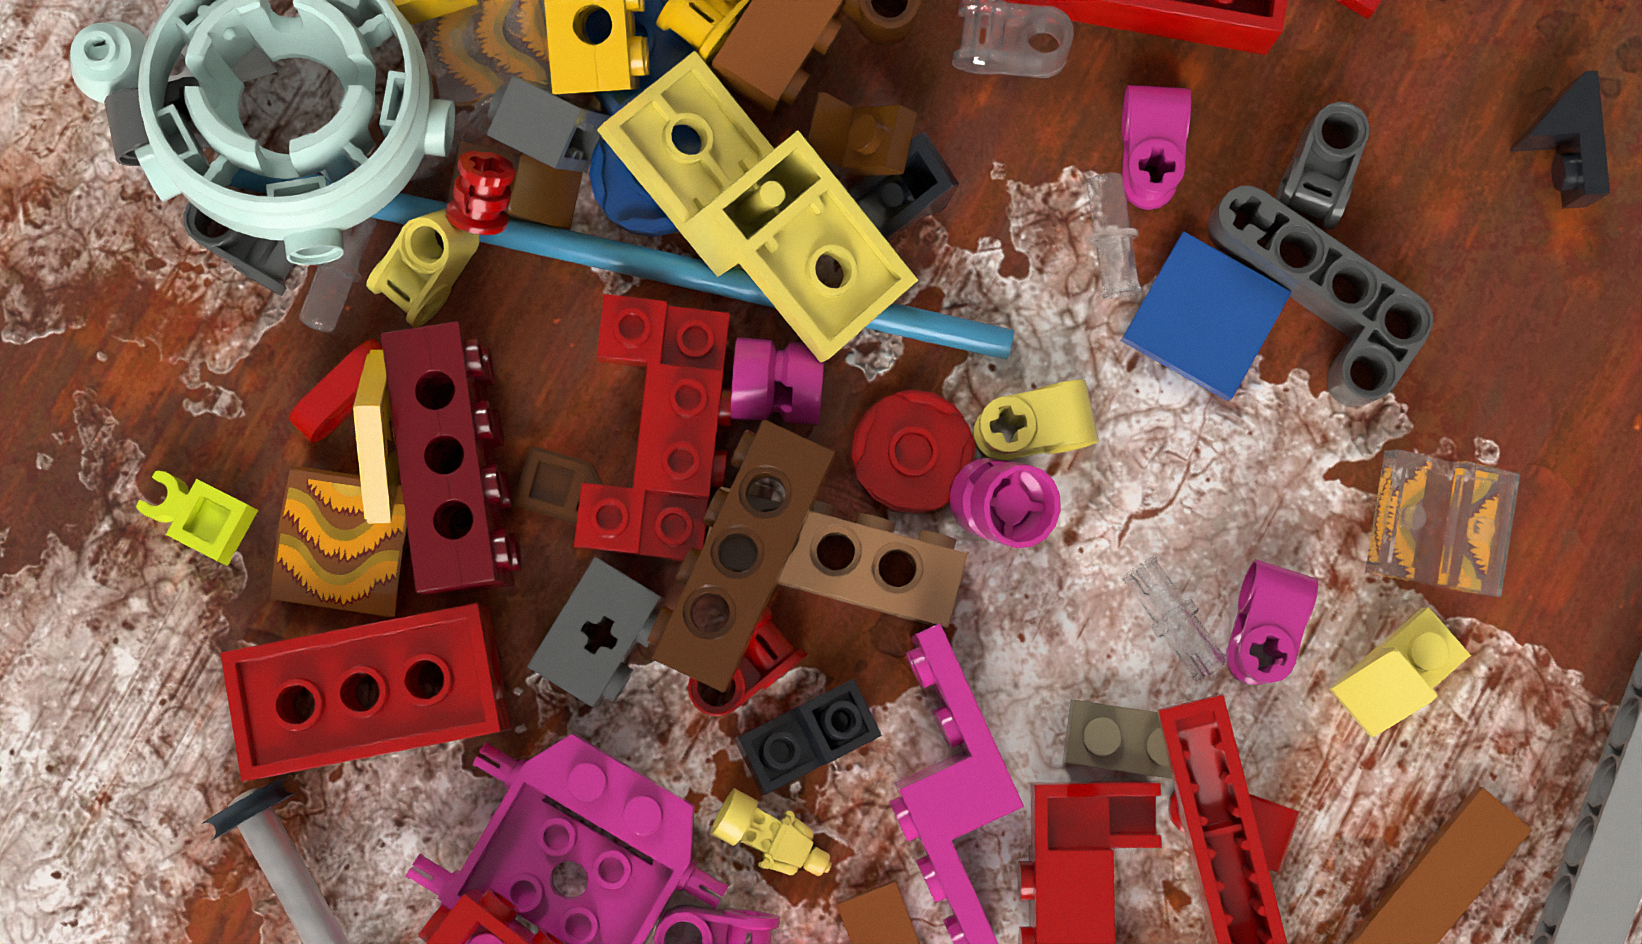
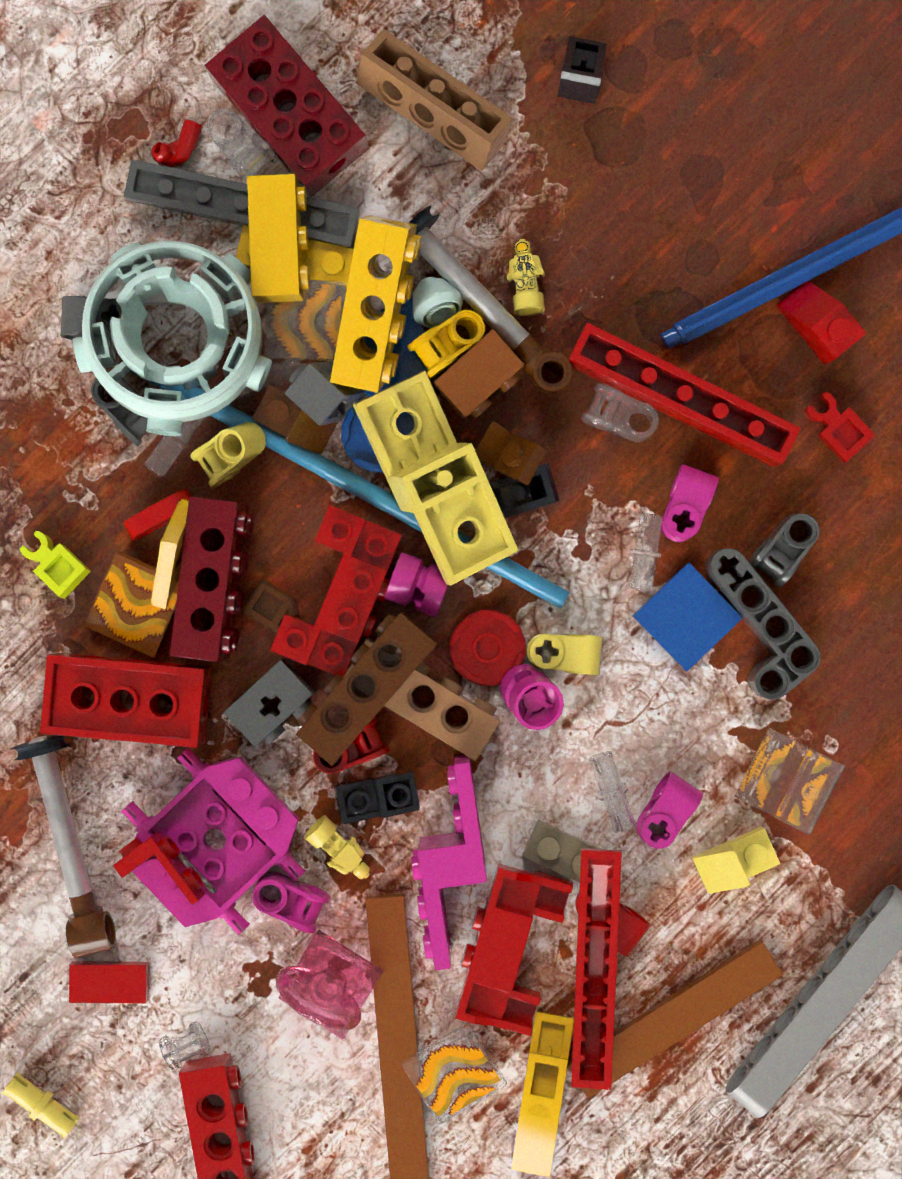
camera: 15 degrees right, 5 degrees up
light aqua cone [70,21,148,103] -> none
red bush [445,151,516,235] -> none

